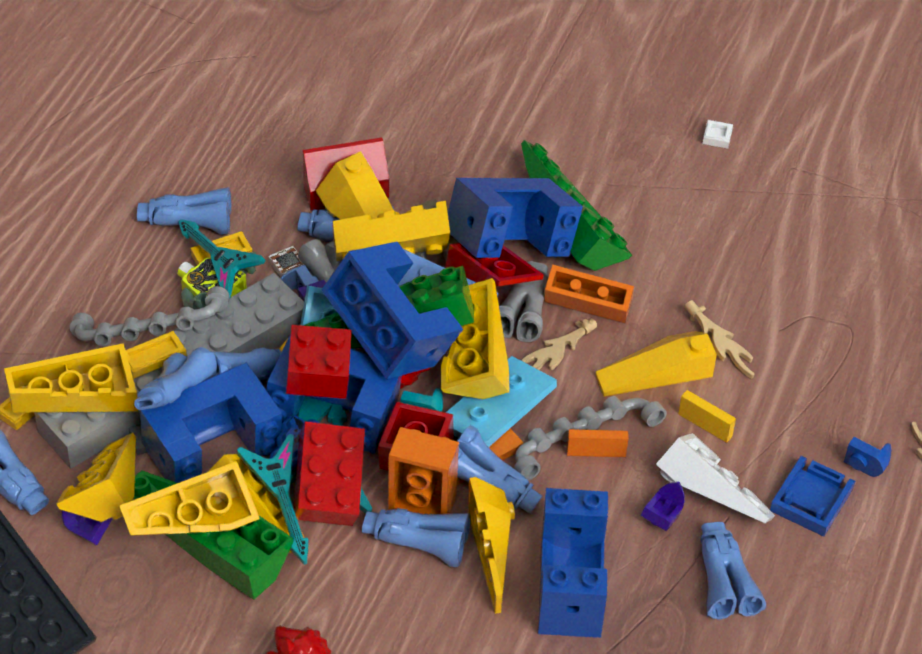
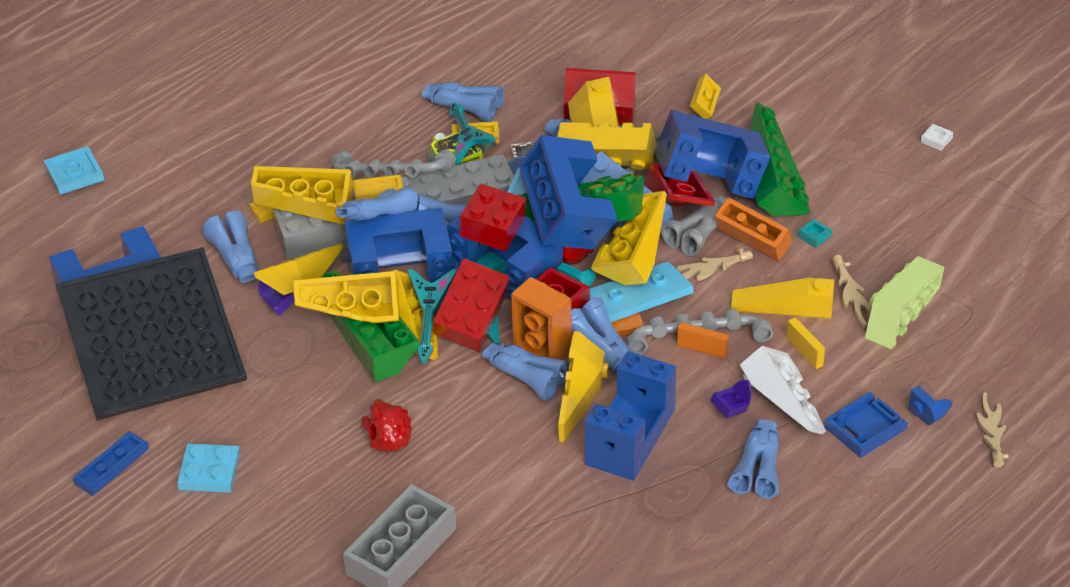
camera: 25 degrees right, 5 degrees down
none -> yellow plate [690,73,721,119]
none -> teal tile [797,219,832,248]
none -> yellowish green wedge [865,256,945,349]

